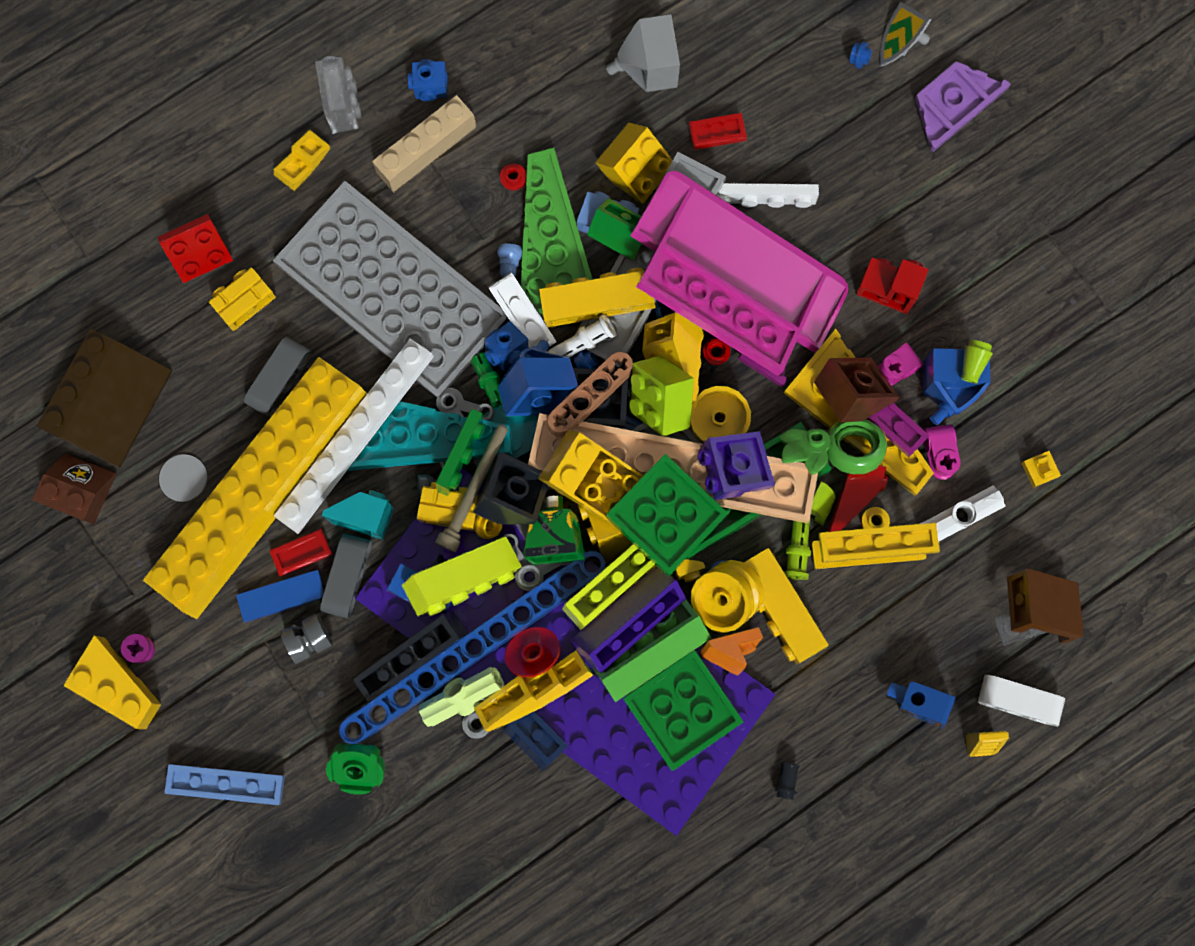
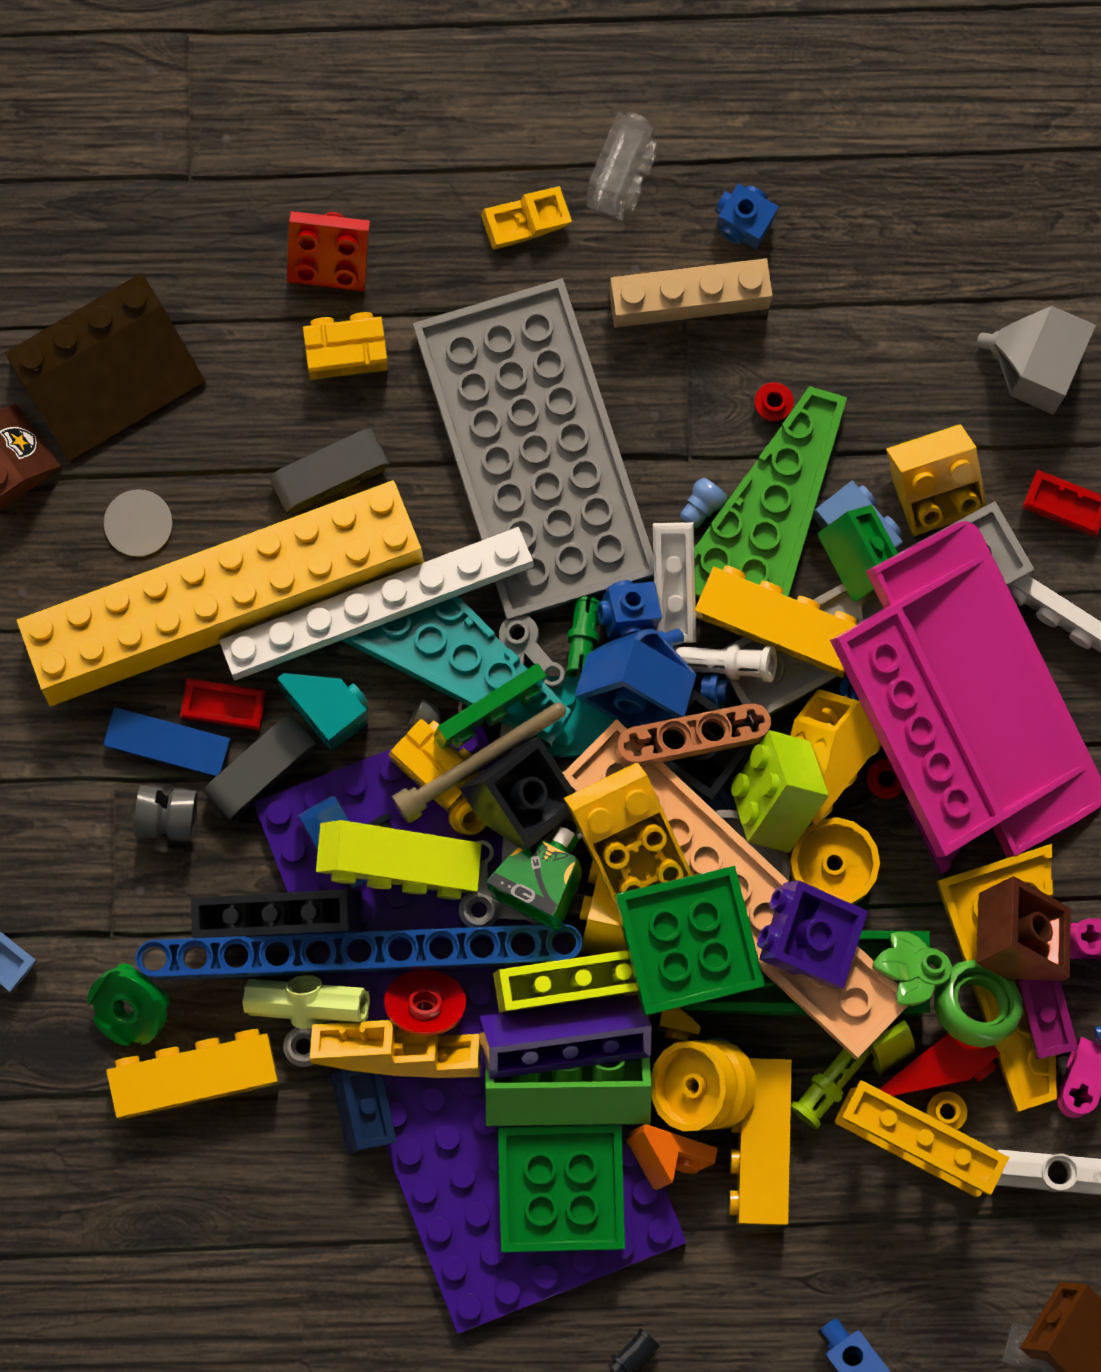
camera: 25 degrees right, 0 degrees up
none -> yellow brick [106,1029,279,1120]

